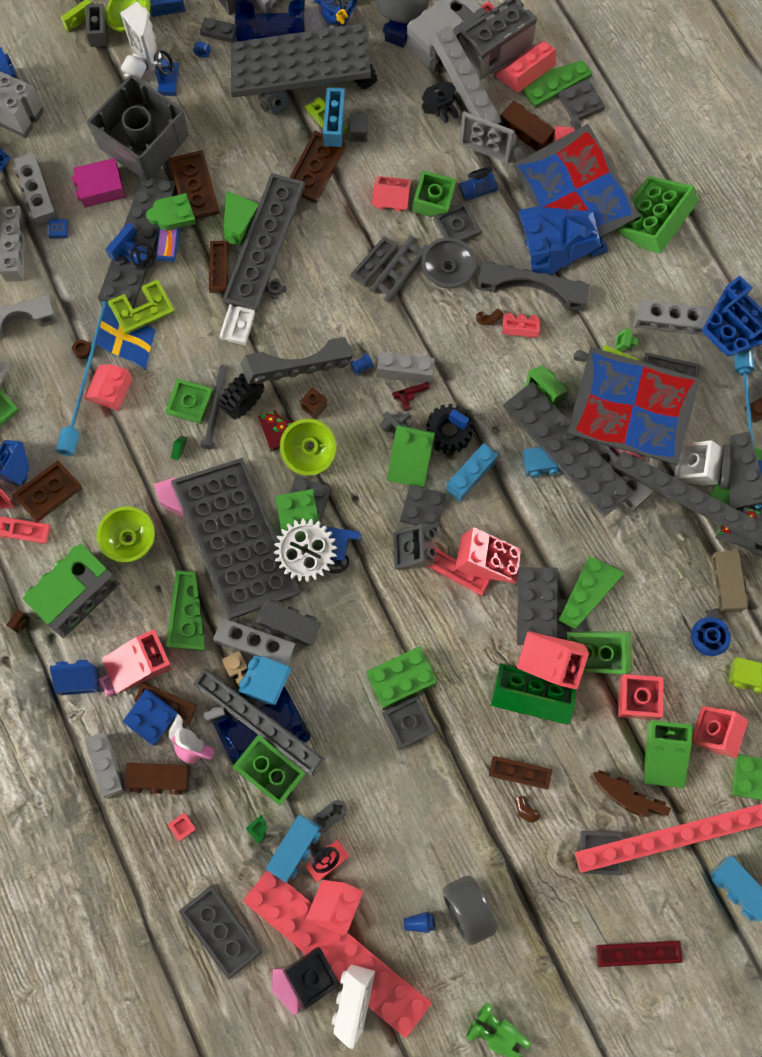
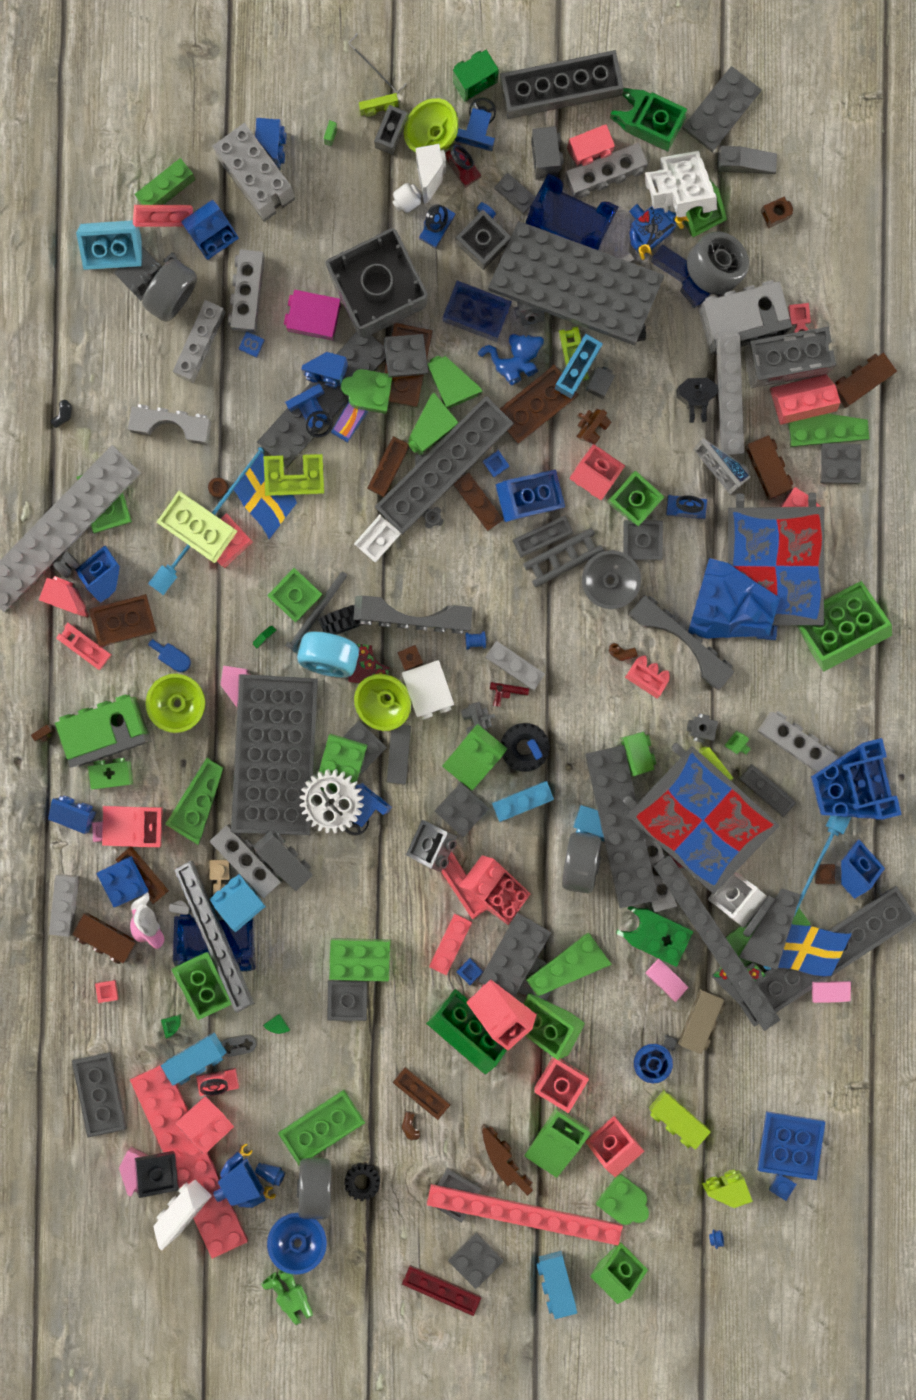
camera: 25 degrees right, 15 degrees up
none -> bright green brick [88,758,133,790]
none -> blue piece [148,639,191,672]
none -> yellowish green tile [157,491,238,563]
none -> blue torso [213,1144,276,1208]
none -> green tile [263,1013,291,1034]
none -> blue hat [267,1213,327,1275]
none -> bright green tile [278,1089,365,1166]
none -> medium azure wheel [297,632,359,678]
none -> blue slope [301,352,348,388]
none -> bright green tile [323,120,338,146]
none -> black tyre [344,1162,380,1201]
none -> dark grey plate [384,334,428,378]
none -> dark grey tile [387,725,411,784]
none -> white brick [402,660,454,720]
none -> bright green slope [427,356,482,409]
none -> coral plate [429,913,472,975]
none -> clear blue brick [443,280,512,342]
none -> dark red piece [445,143,481,188]
none -> dark grey plate [448,1232,504,1289]
none -> reddish brown plate [454,473,503,532]
none -> dark grey brick [455,210,511,270]
none -> blue tile [456,958,484,985]
none -> blue animal [478,334,544,385]
none -> blue plate [482,450,510,478]
none -> blue slope [495,469,565,522]
none -> dark grey wheel [562,832,601,894]
none -> reddish brown hips [576,408,612,445]
none -> green brick [616,906,694,967]
none -> bright pink slope [645,959,689,1002]
none -> clear blue panel [651,244,689,283]
none -> dark grey brick [687,713,718,743]
none -> reddish brown brick [835,352,897,409]

